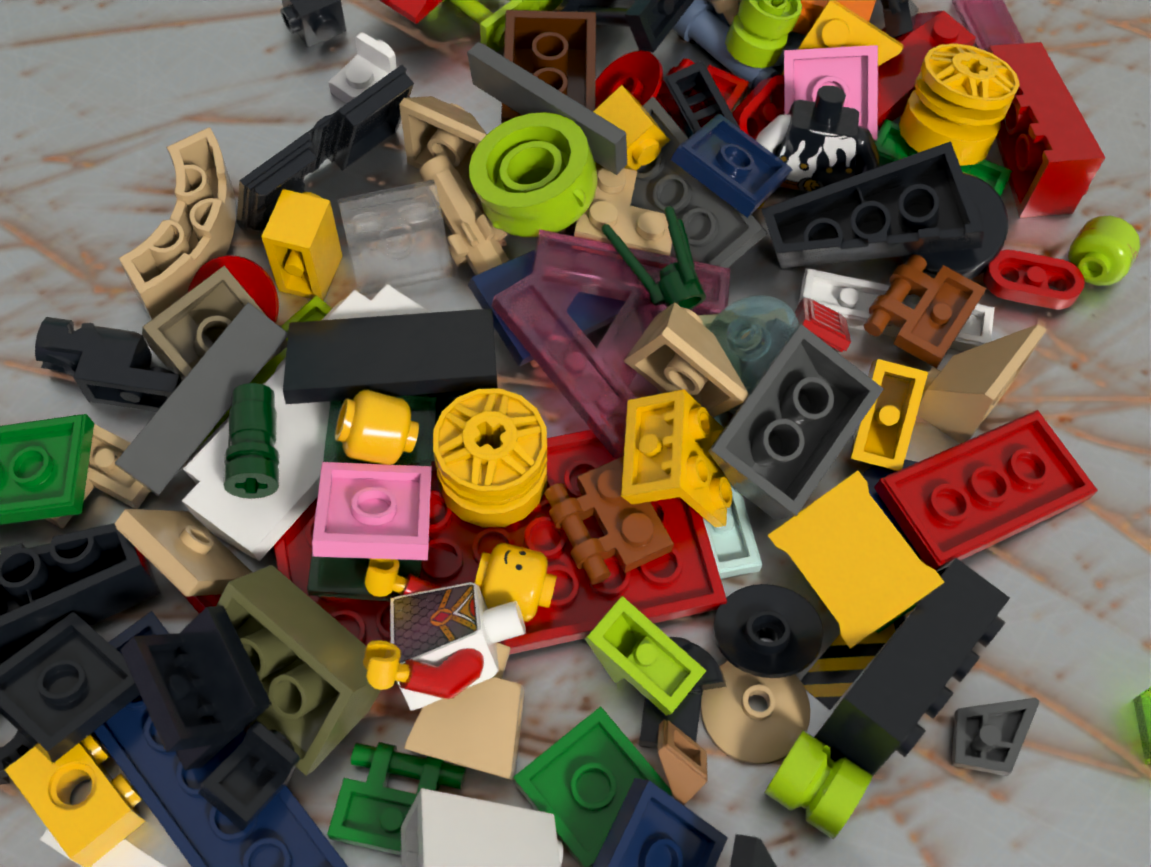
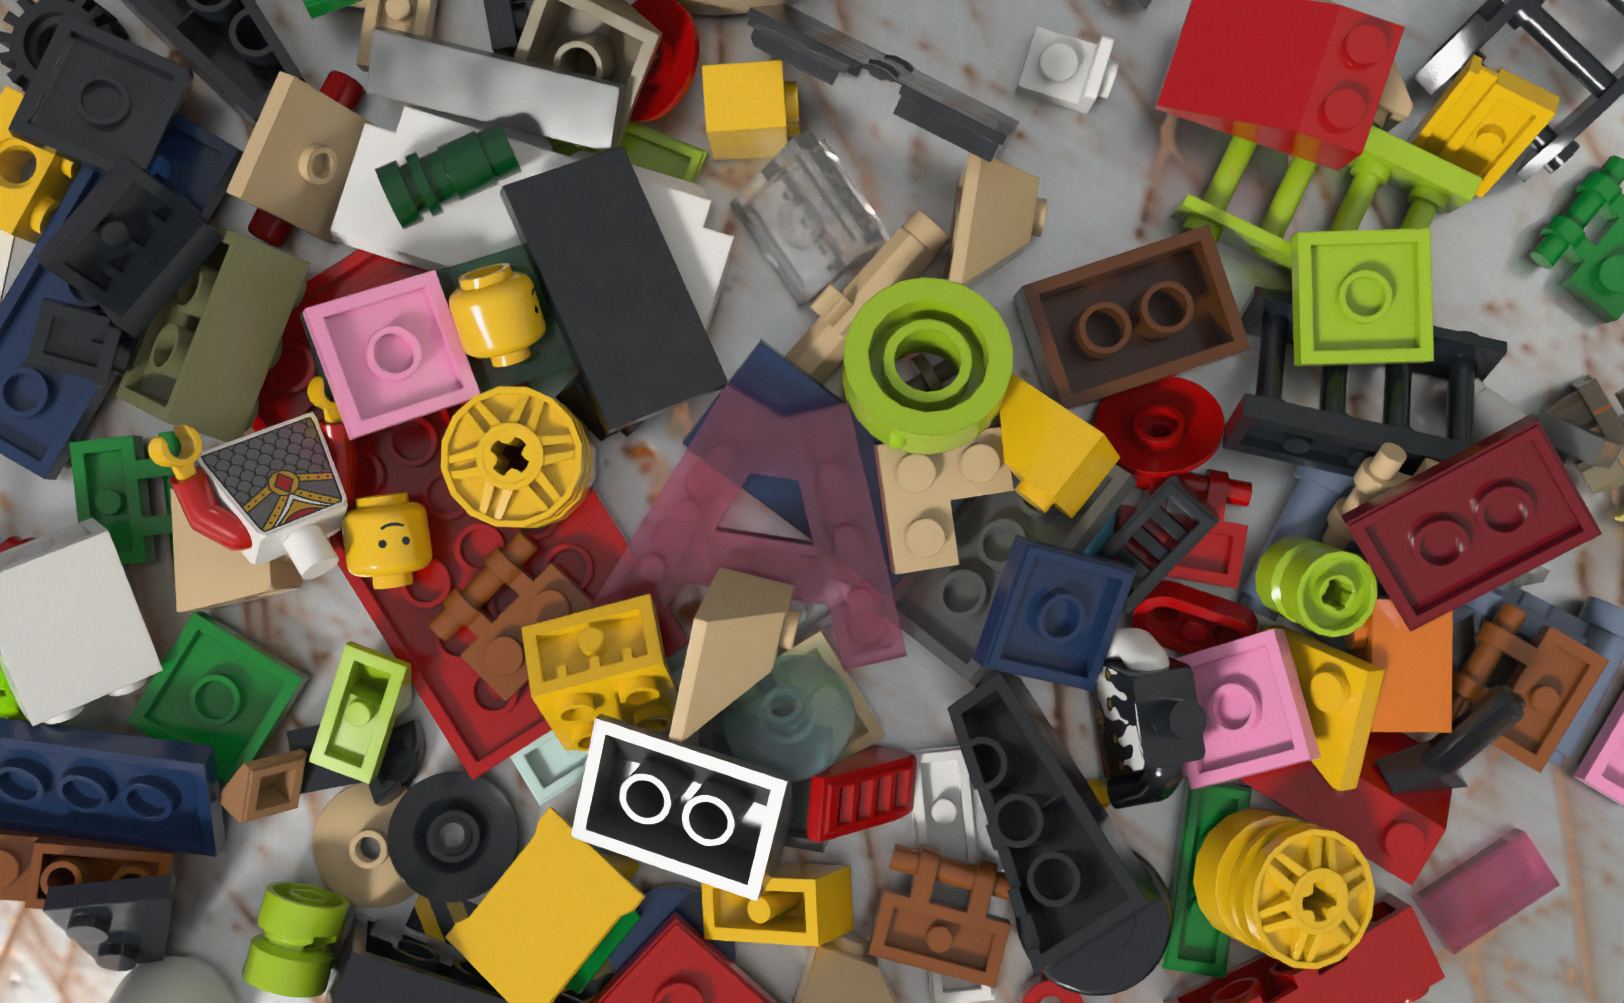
camera: 75 degrees right, 25 degrees up
dark grey tile [467,42,627,175] -> none
dark green plant [601,206,706,310] -> none

